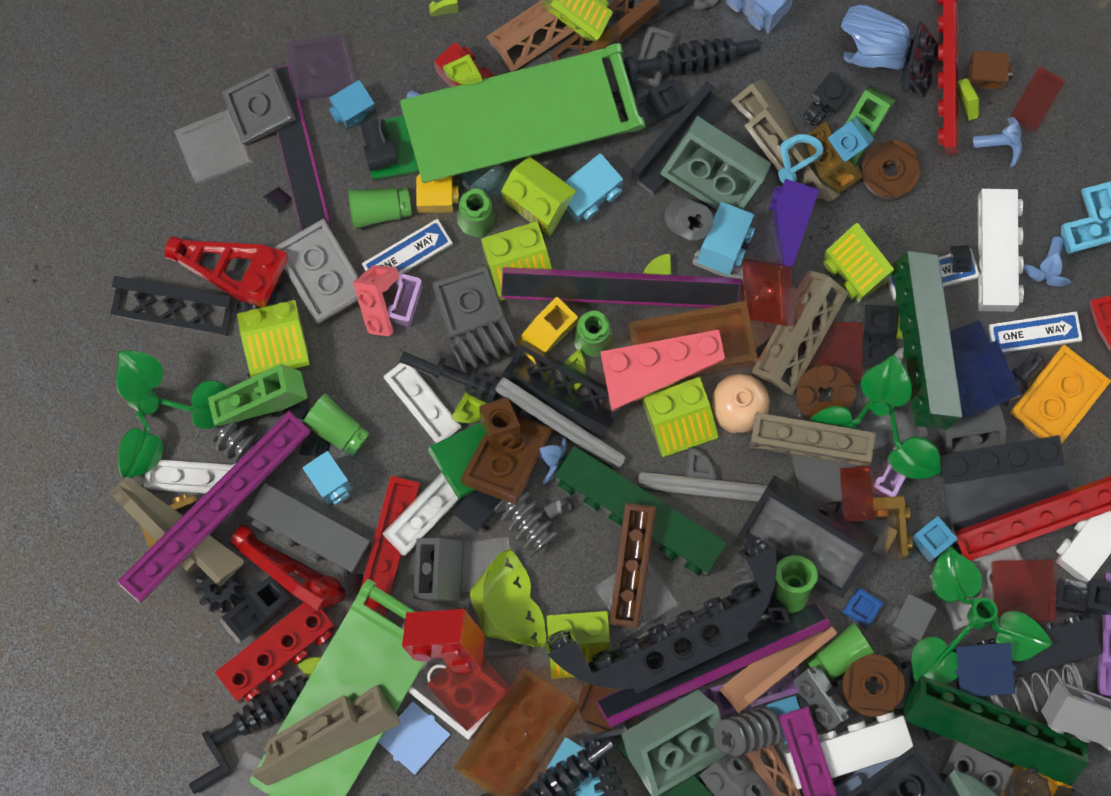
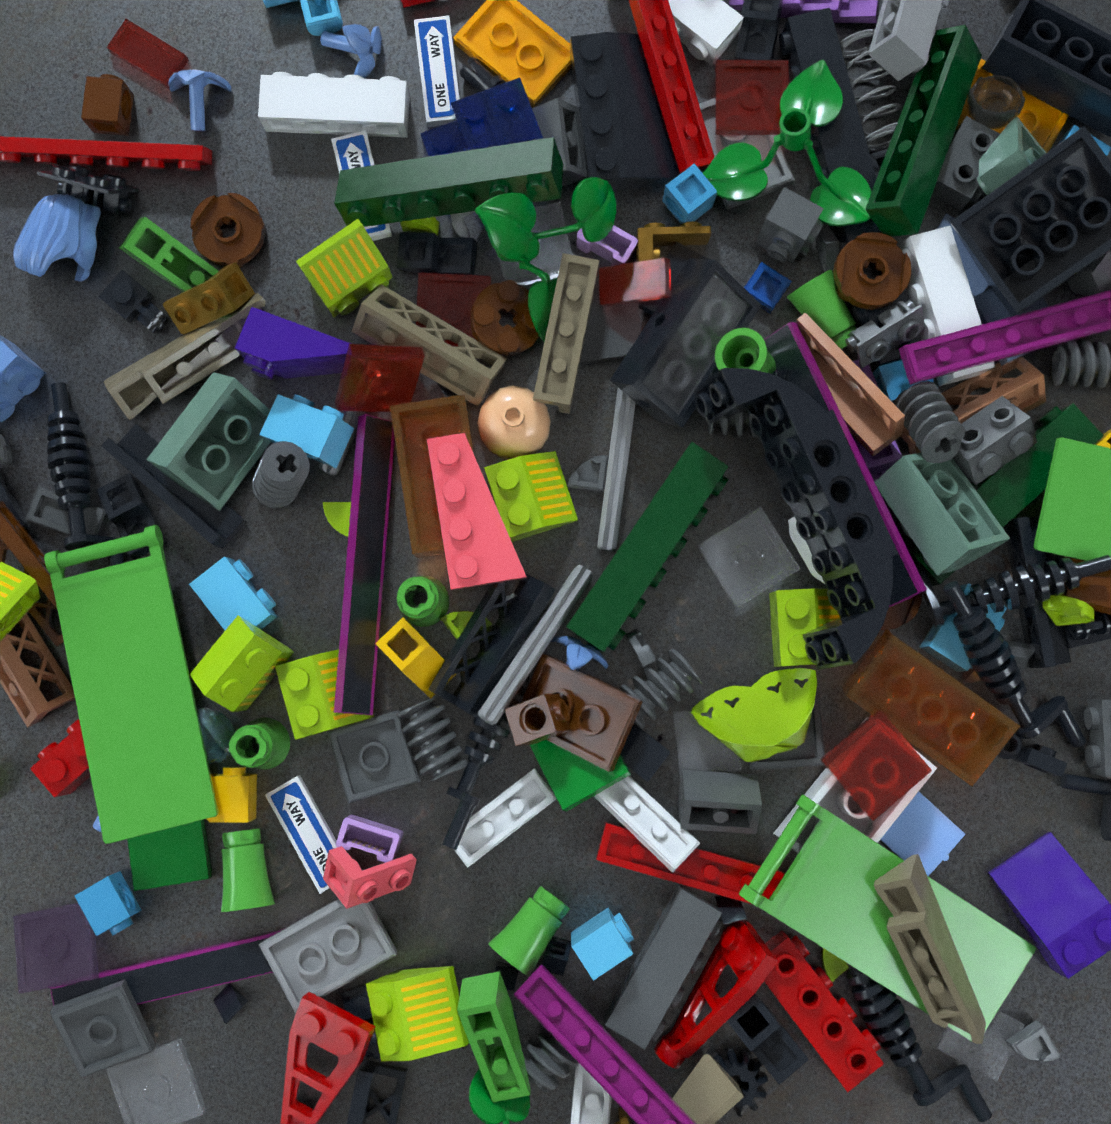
camera: 90 degrees left, 5 degrees up
black piece [360,119,398,172] -> none
red brick [402,609,485,673] -> none
lime tile [443,54,483,85] -> none
lime tile [451,393,485,423] -> none
reddish brown brick [609,503,656,628] -> none
medium azure piece [778,134,824,183] -> none
dark azure brick [827,116,874,162] -> none
black piece [950,245,972,273] -> none
dark blue piece [955,642,1016,697] -> none
lime tile [957,78,979,121] -> none

